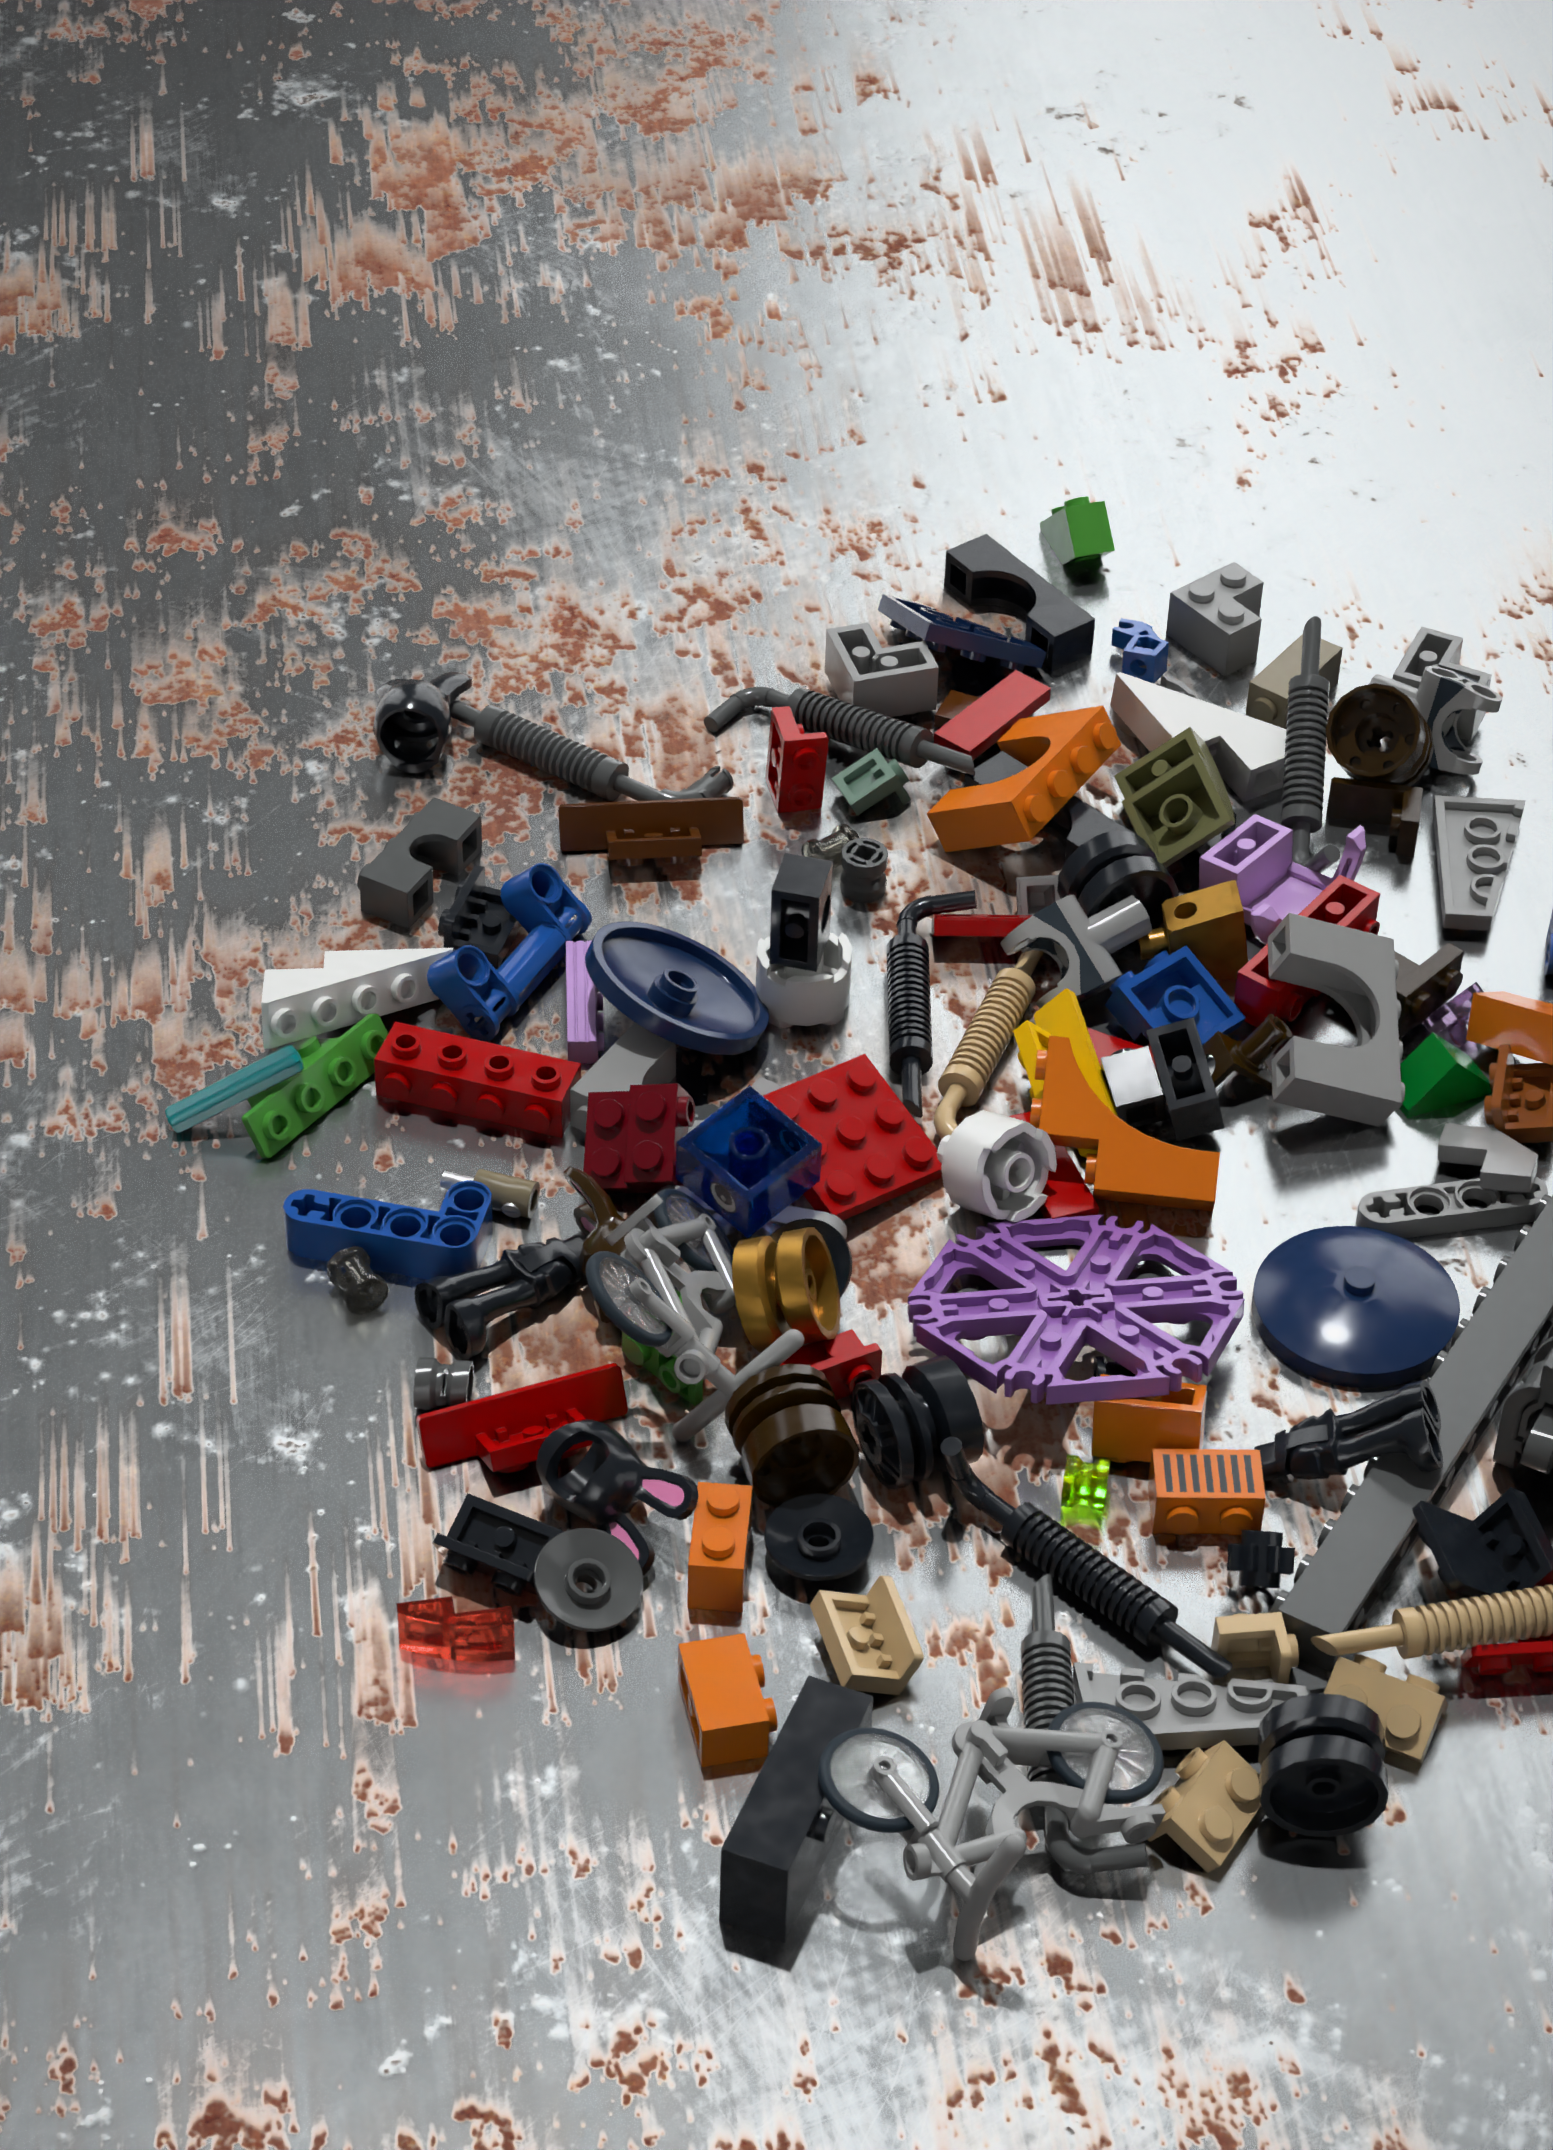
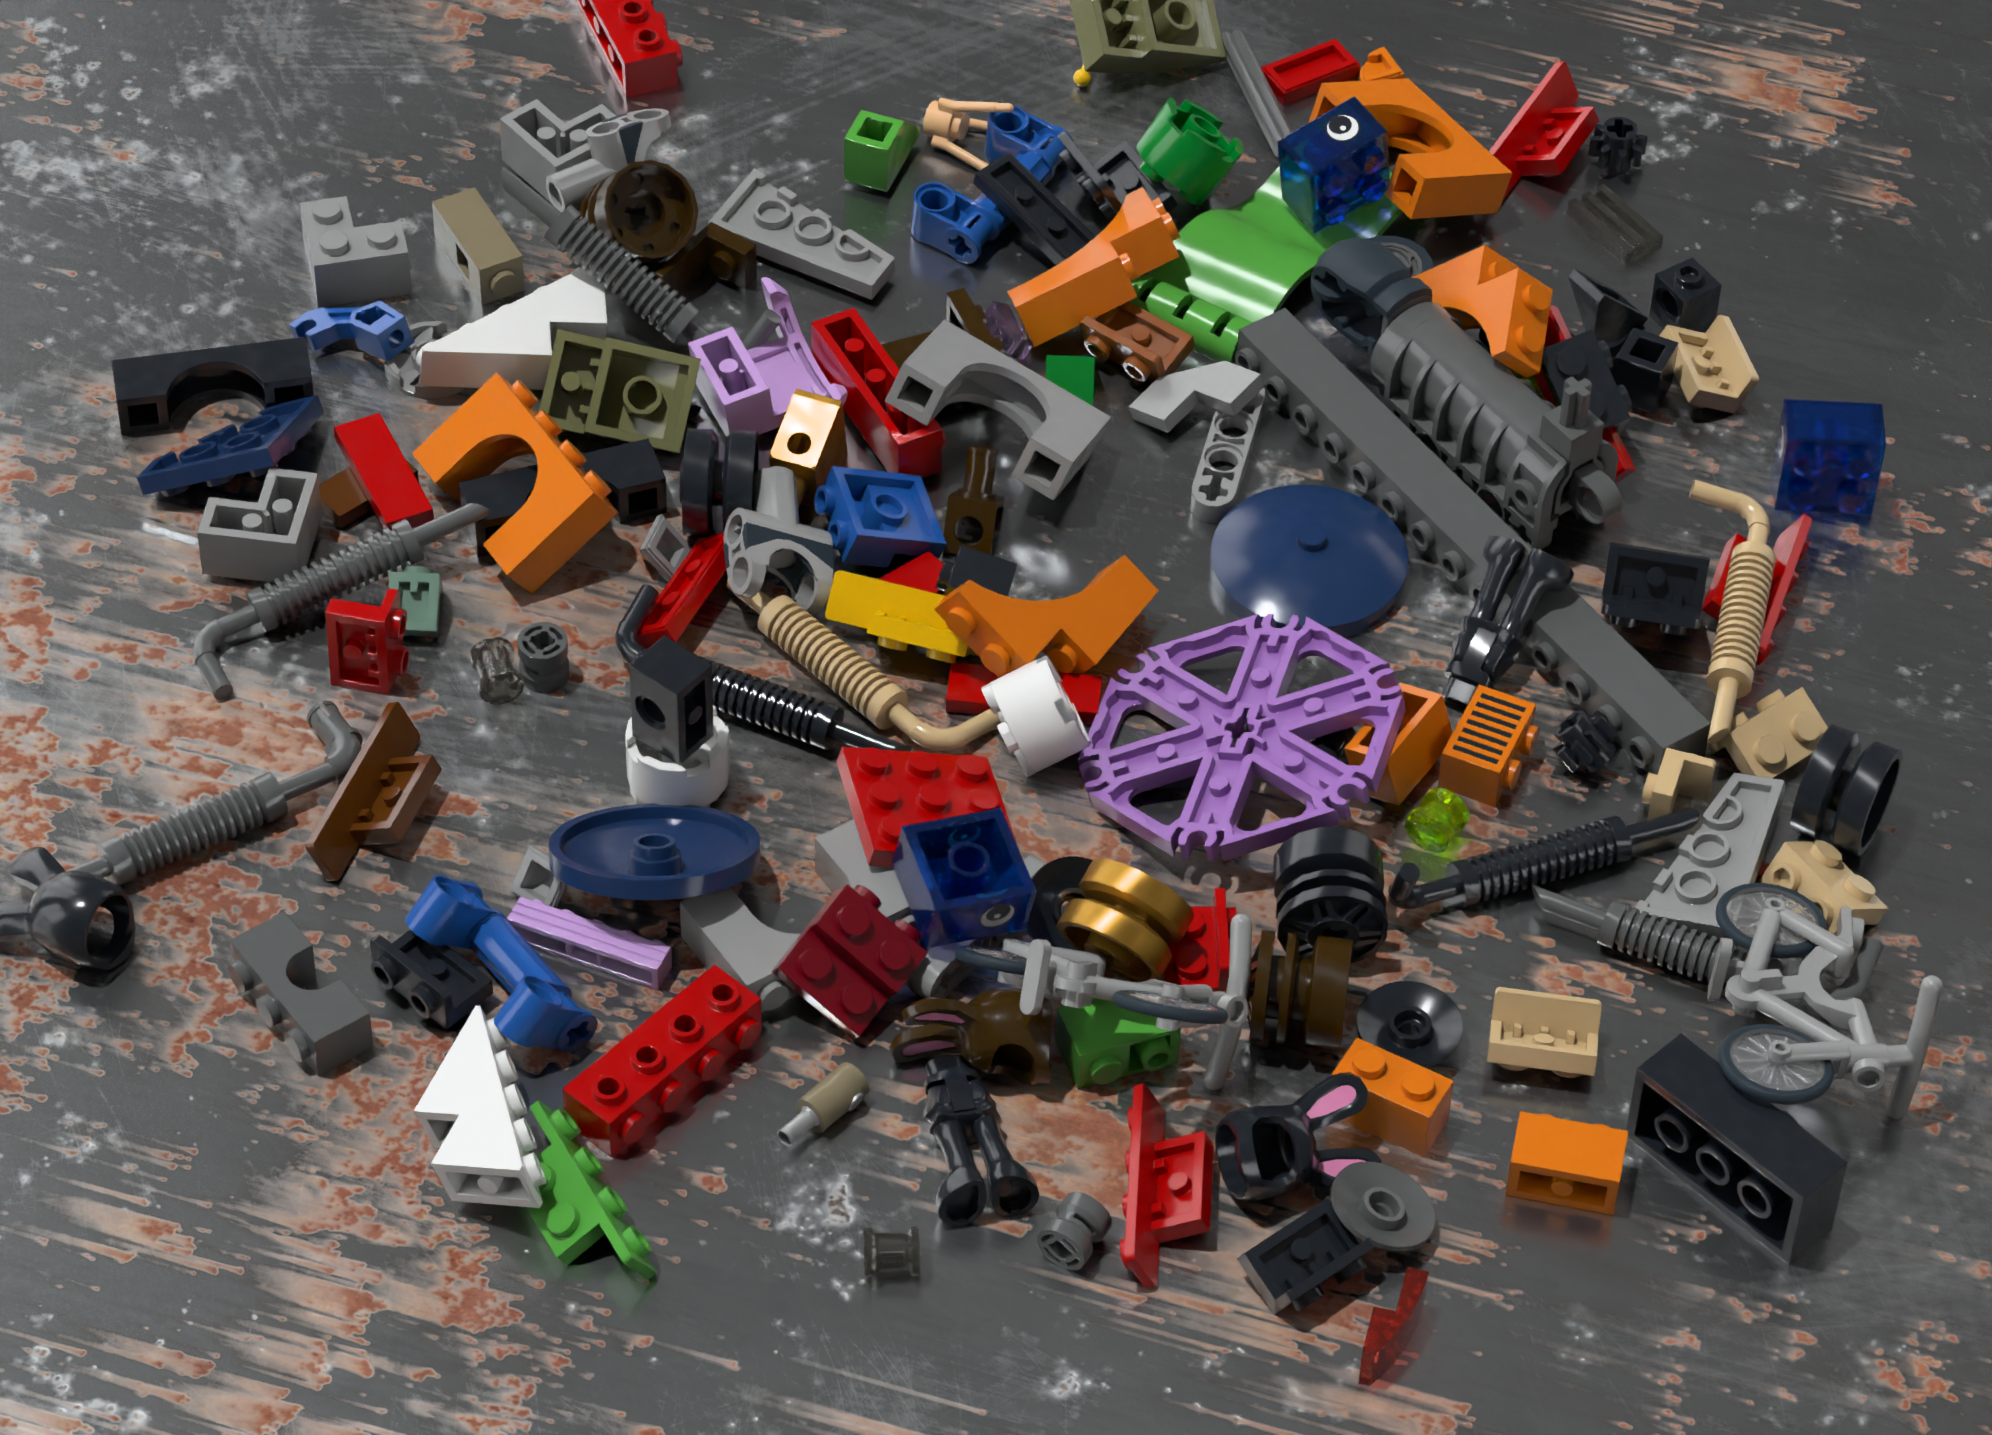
camera: 65 degrees left, 5 degrees up
teal axle [165,1045,304,1133] -> none
blue beam [283,1180,493,1280] -> none
bright green slope [1039,496,1115,565] -> none
black brick [1146,1017,1225,1141] -> none

